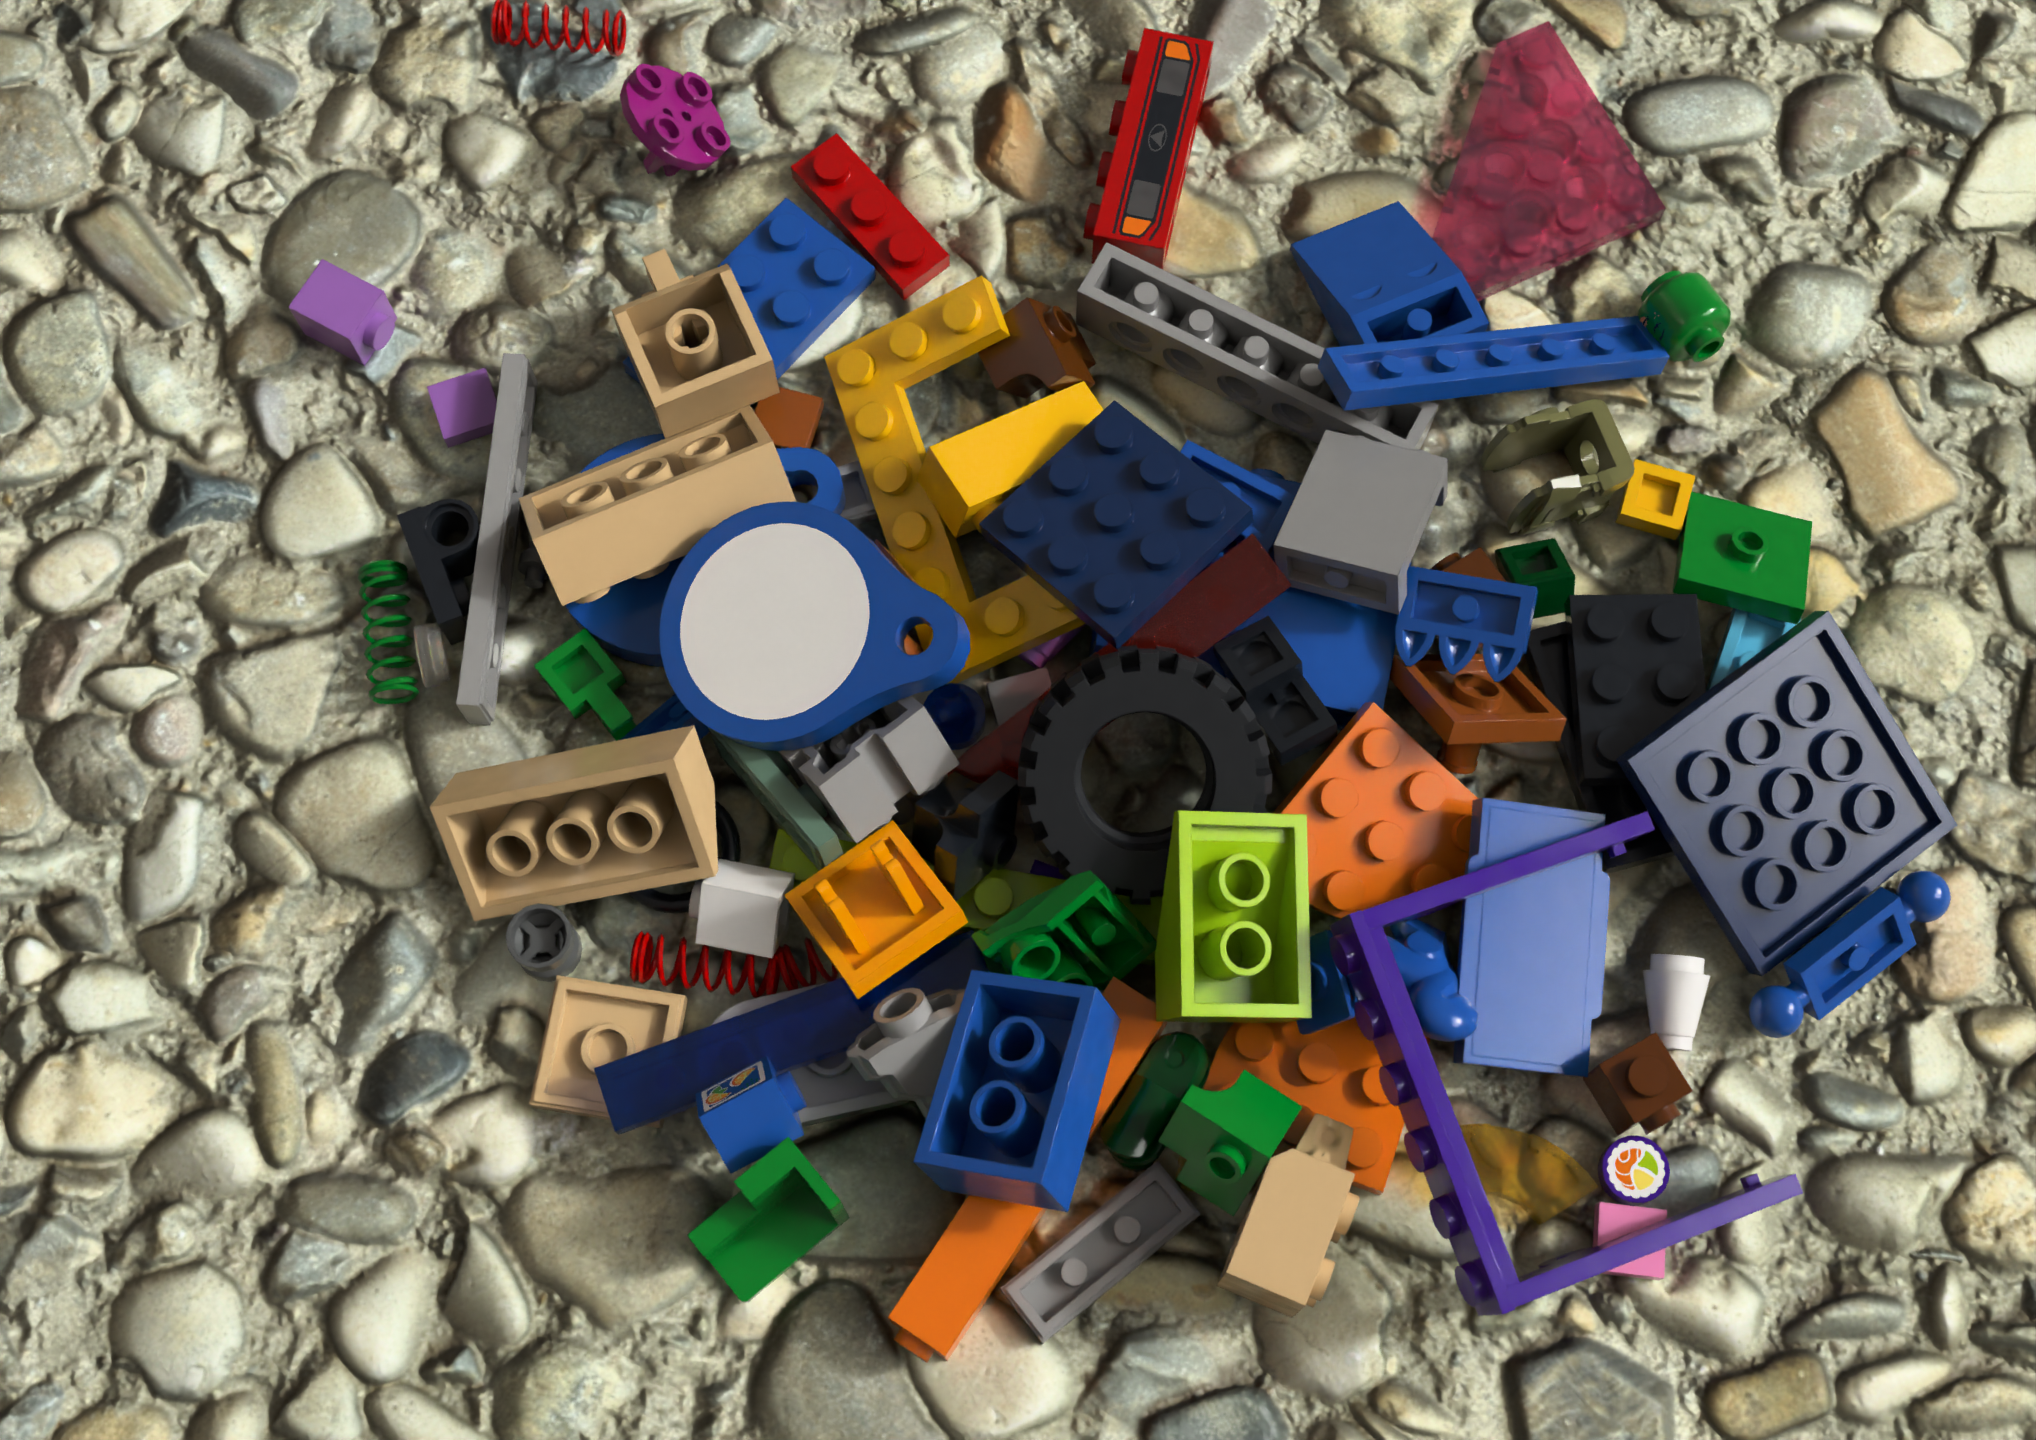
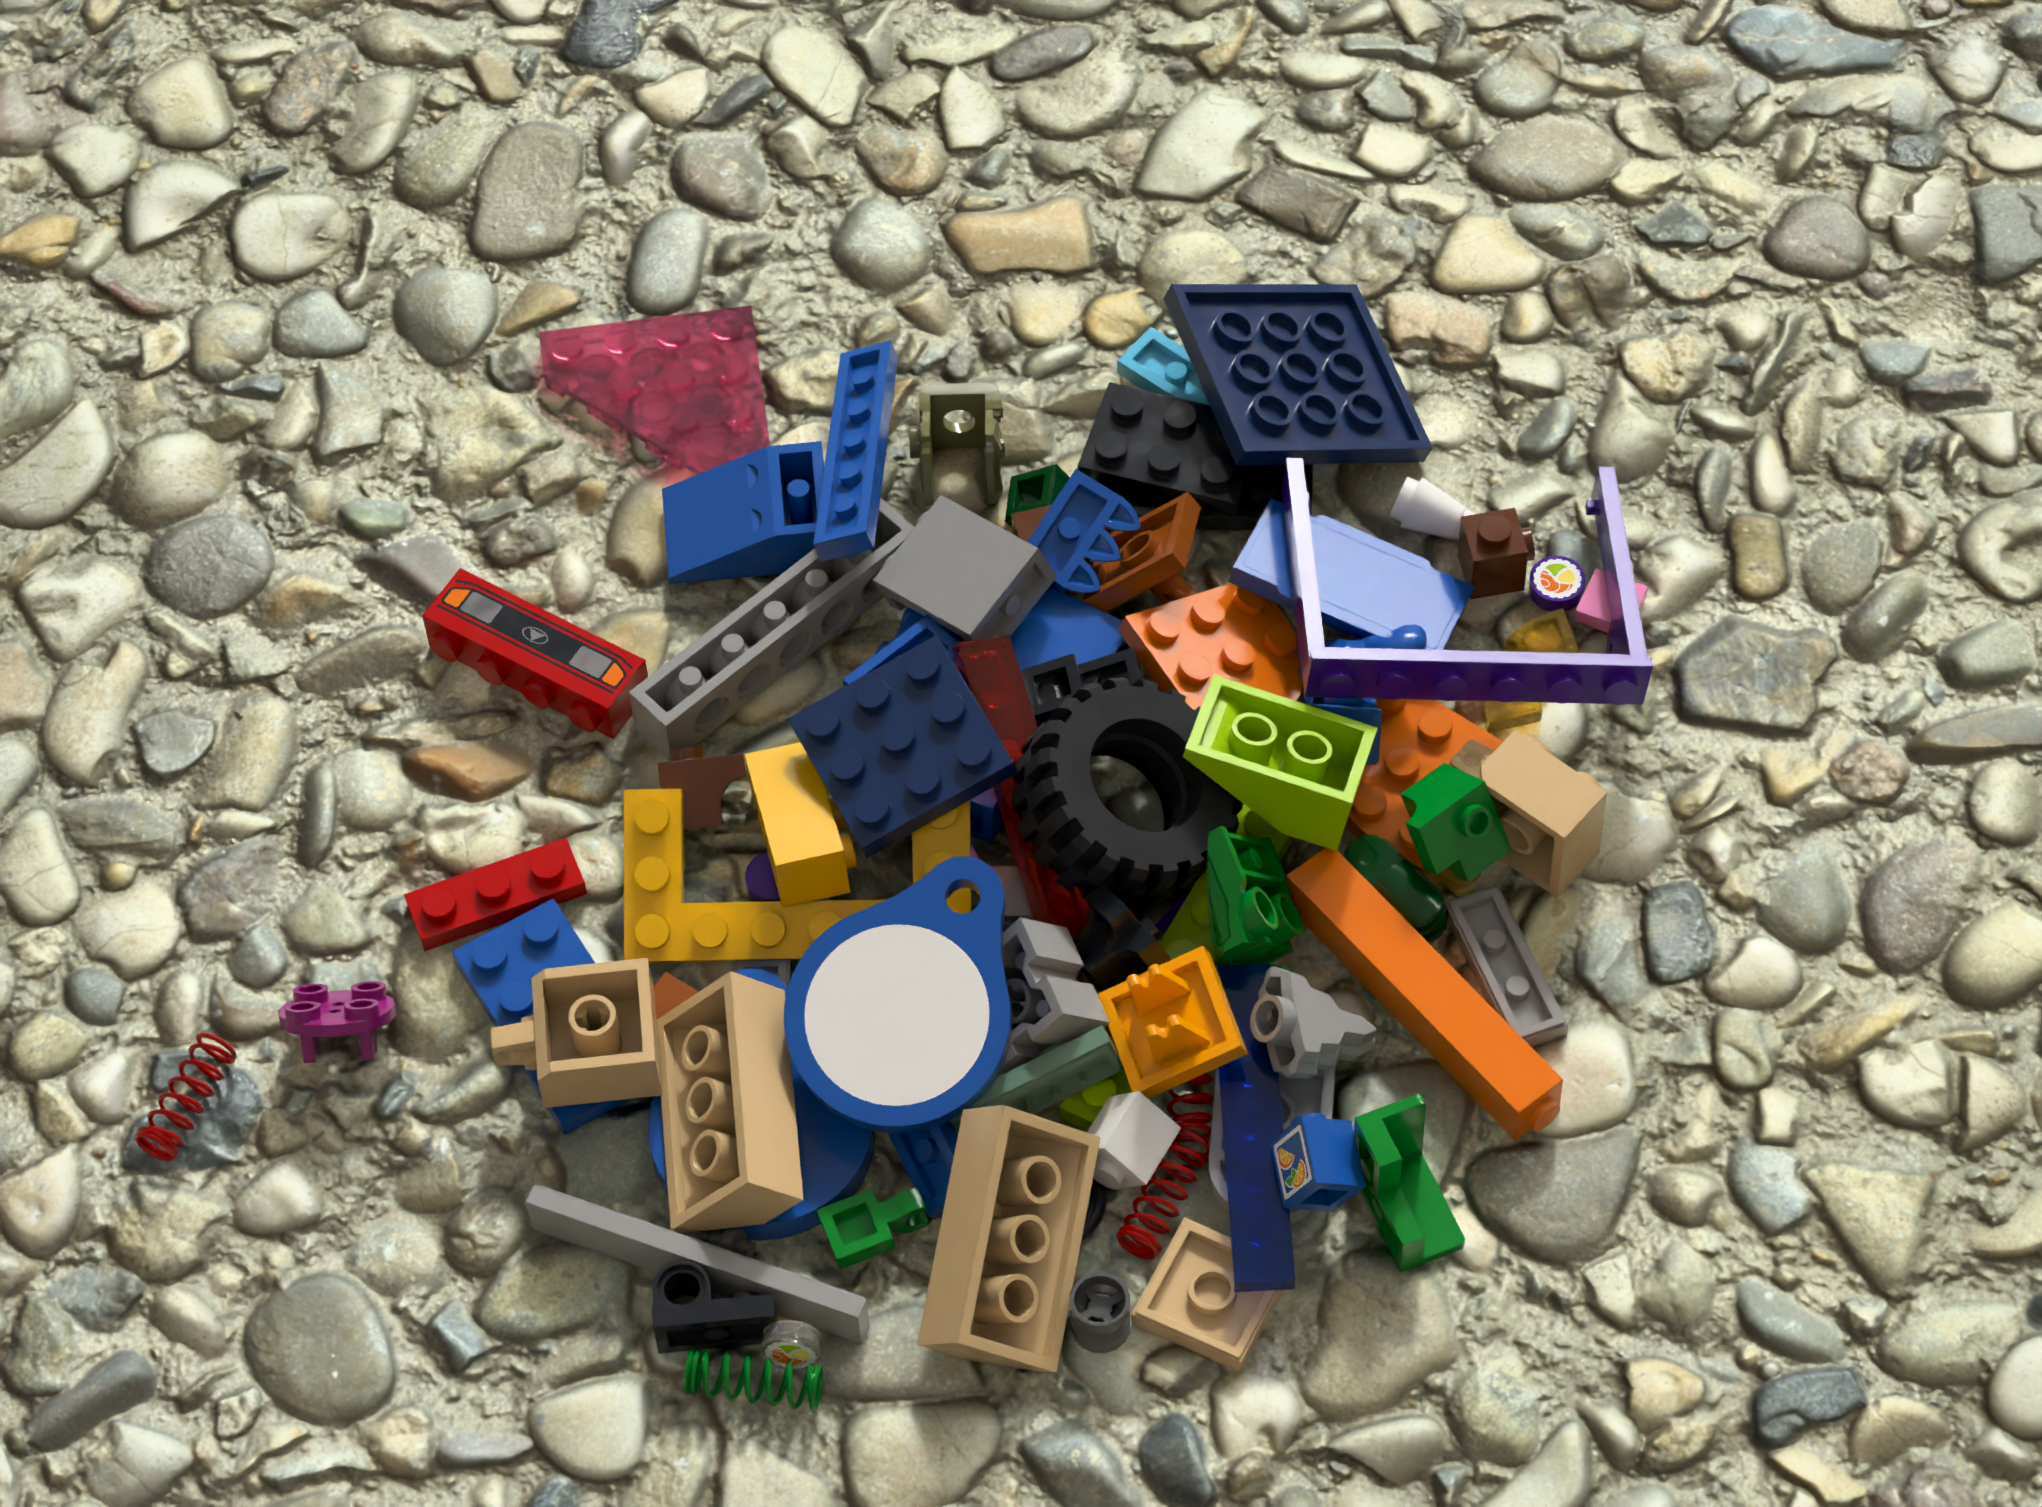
camera: 70 degrees left, 15 degrees down
medium lavender brick [288,259,397,366] -> none
medium lavender tile [427,368,497,448] -> none
blue brick [913,970,1121,1212] -> none
yellow plate [1615,459,1695,540] -> none
green head [1638,270,1731,362] -> none
green plate [1672,491,1812,624] -> none
blue plate [1749,870,1951,1038] -> none

